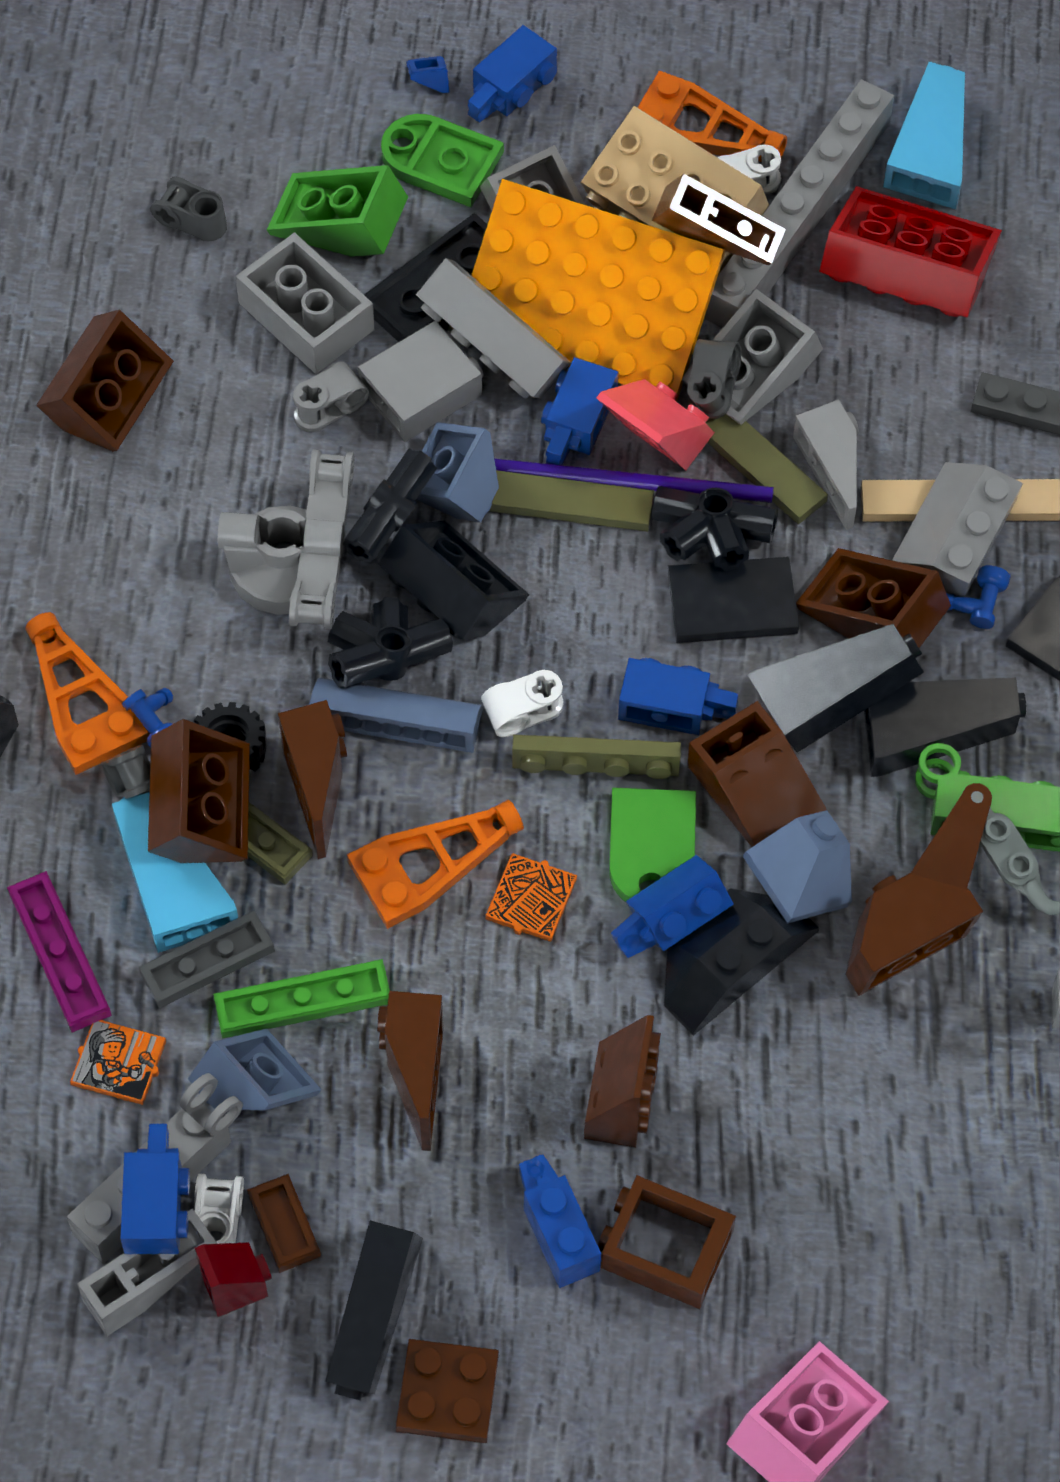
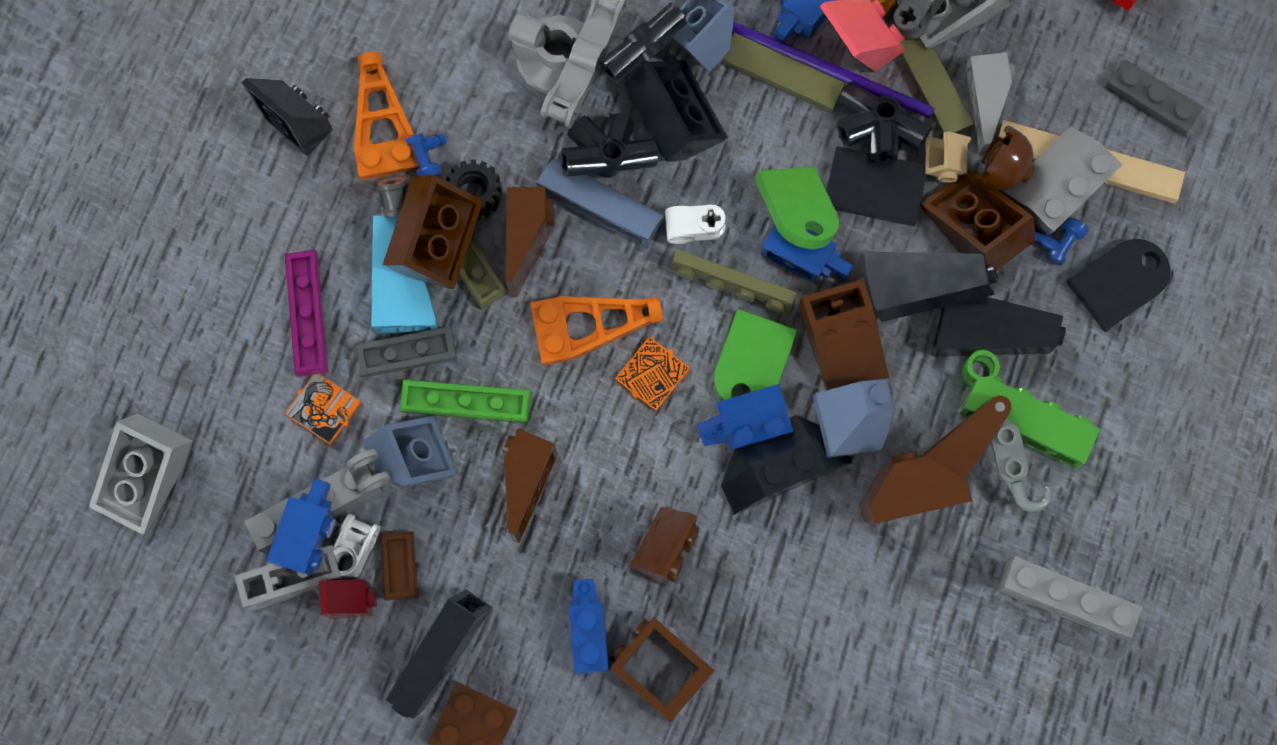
camera: 20 degrees right, 15 degrees up
none -> bright green tile [755,166,839,249]
none -> tan window [925,131,971,183]
none -> reddish brown cylinder [974,126,1035,191]

